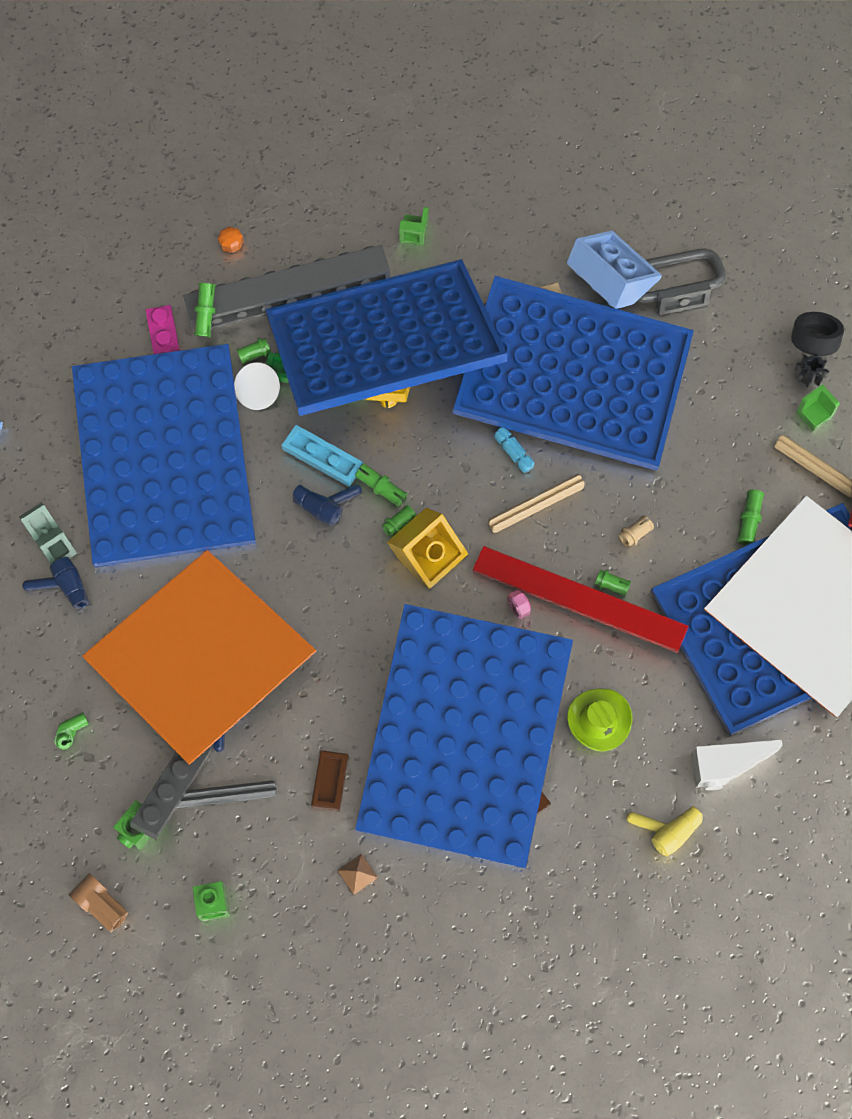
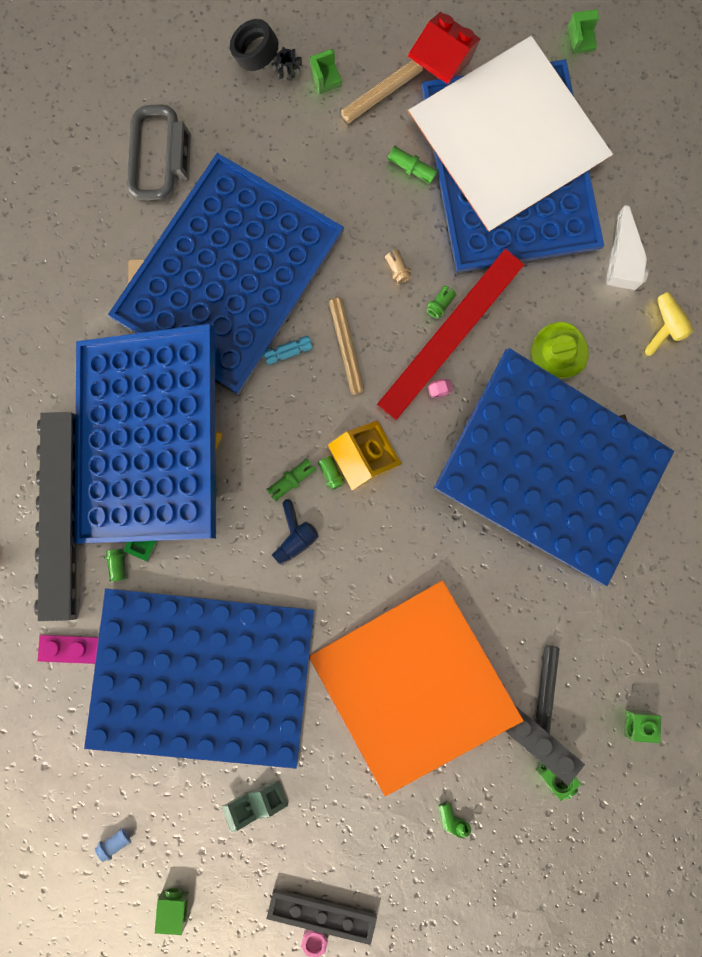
camera: 80 degrees left, 15 degrees up
dark blue piece [22,557,90,609] -> none
medium nougat piece [69,873,129,933] -> none
bright green pin [194,283,216,337] -> none
white sticker [234,363,280,410] -> none
medium azure plate [282,425,363,487] -> none
reddish brown tile [311,750,349,812] -> none
medium nougat slope [337,854,378,895] -> none
bright green panel [399,207,429,246] -> none
light blue slope [567,231,662,309] -> none

